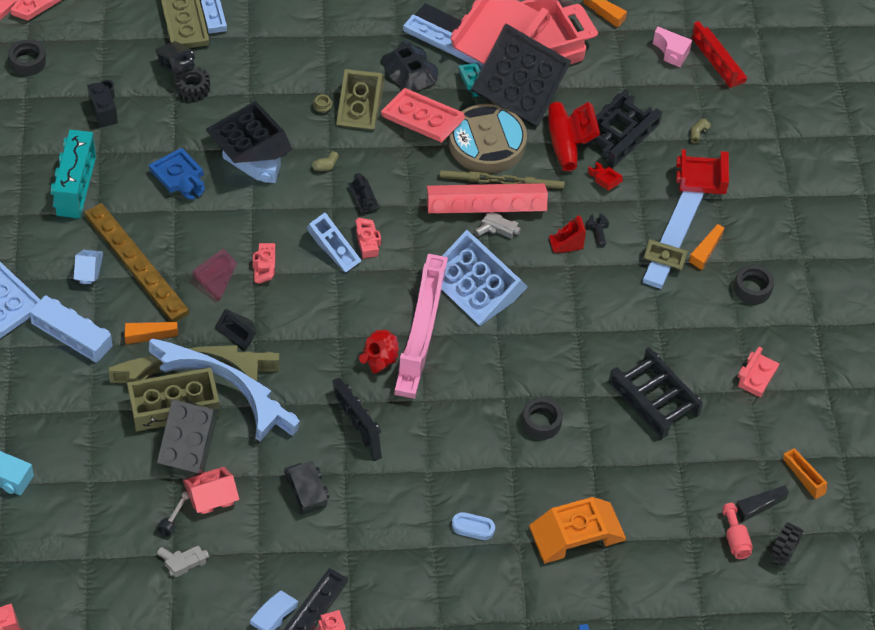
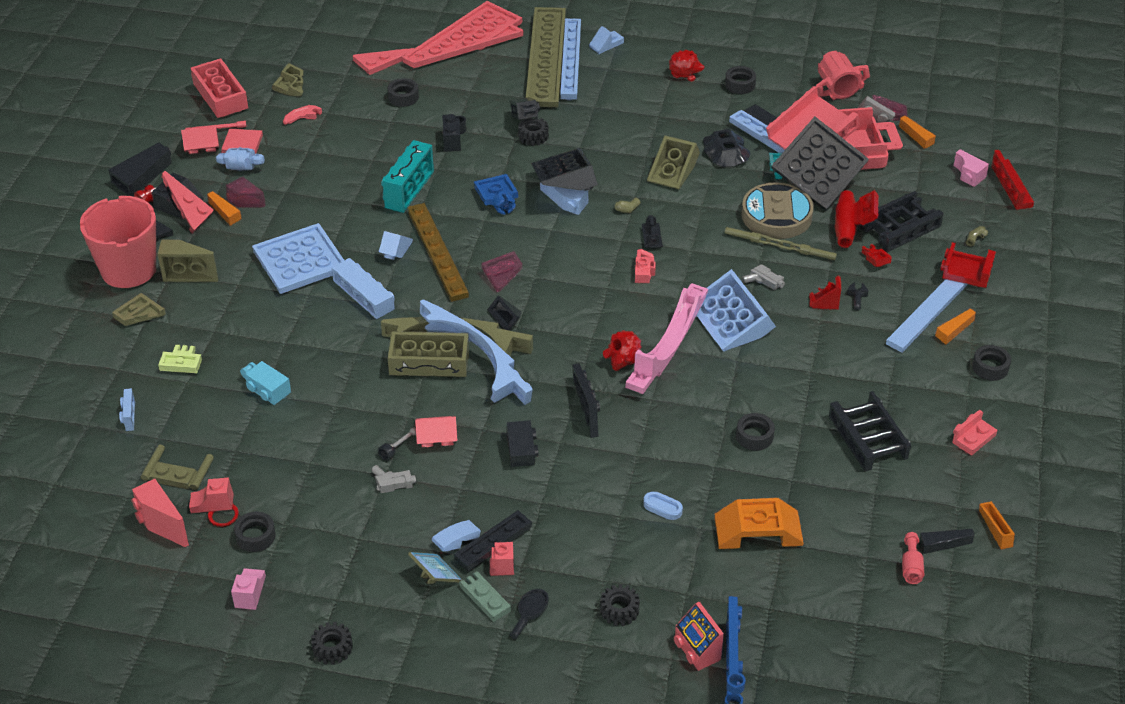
camera: 20 degrees right, 10 degrees down
orange piece [125,322,178,344] -> none
black brick [157,399,219,473] -> none
coral piece [253,243,275,284] -> none
light blue slope [306,213,361,273] -> none
olive plate [313,94,332,113] -> none
coral plate [381,88,465,143] -> none
coral brick [427,183,548,213] -> none
olive slope [644,239,688,270] -> none
black tyre [770,522,803,565] -> none

